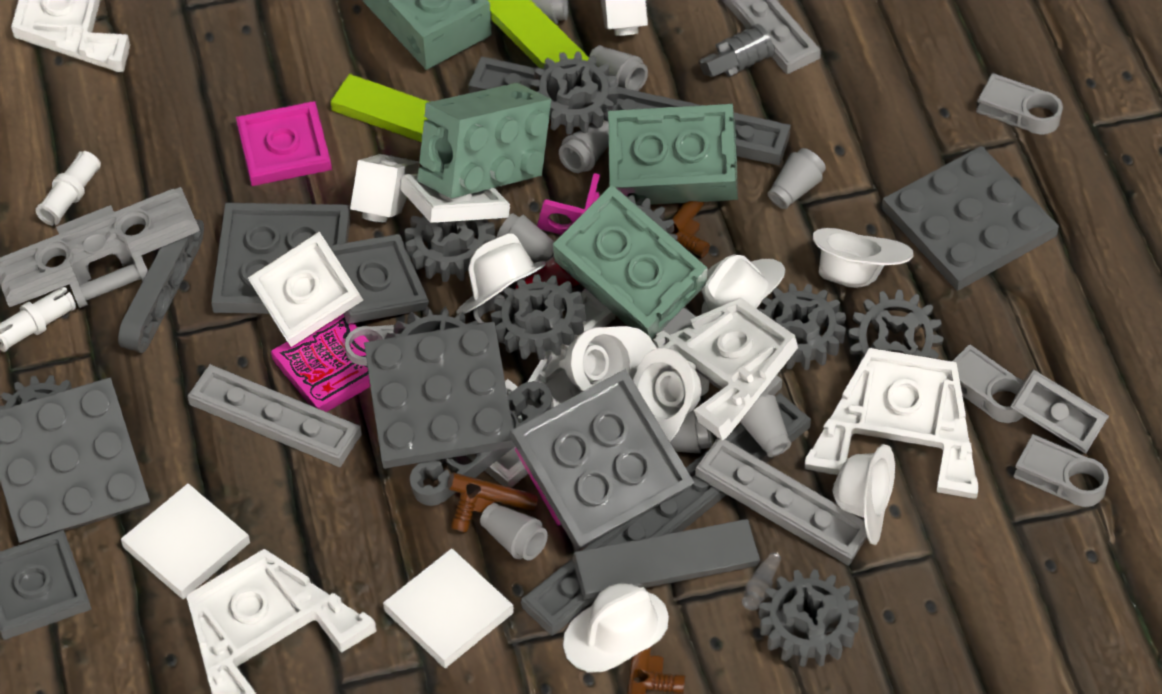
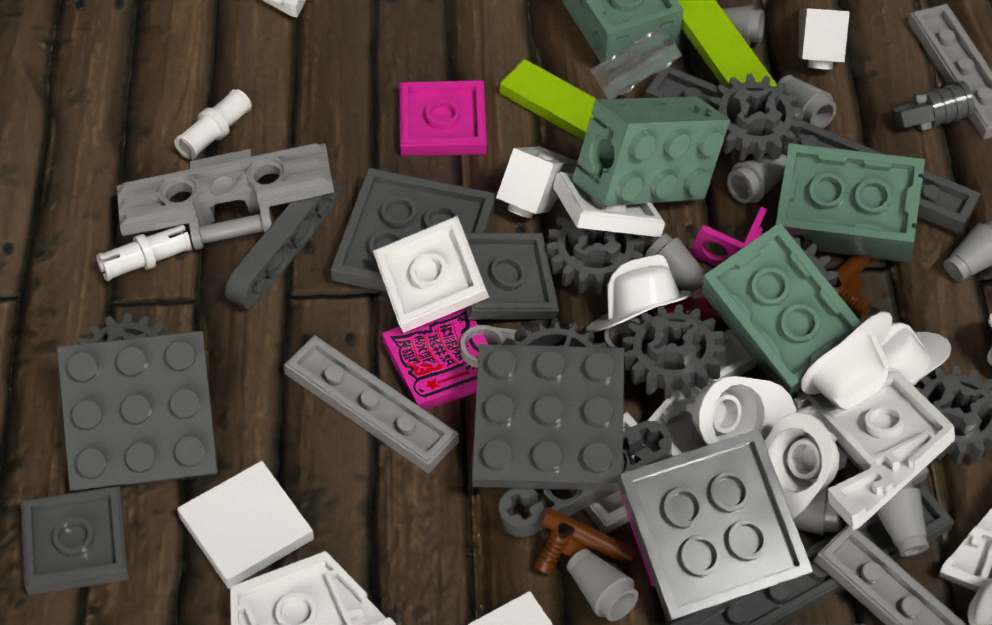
camera: 10 degrees right, 0 degrees up
none -> clear plate [590,25,682,99]
none -> white piece [800,312,893,411]

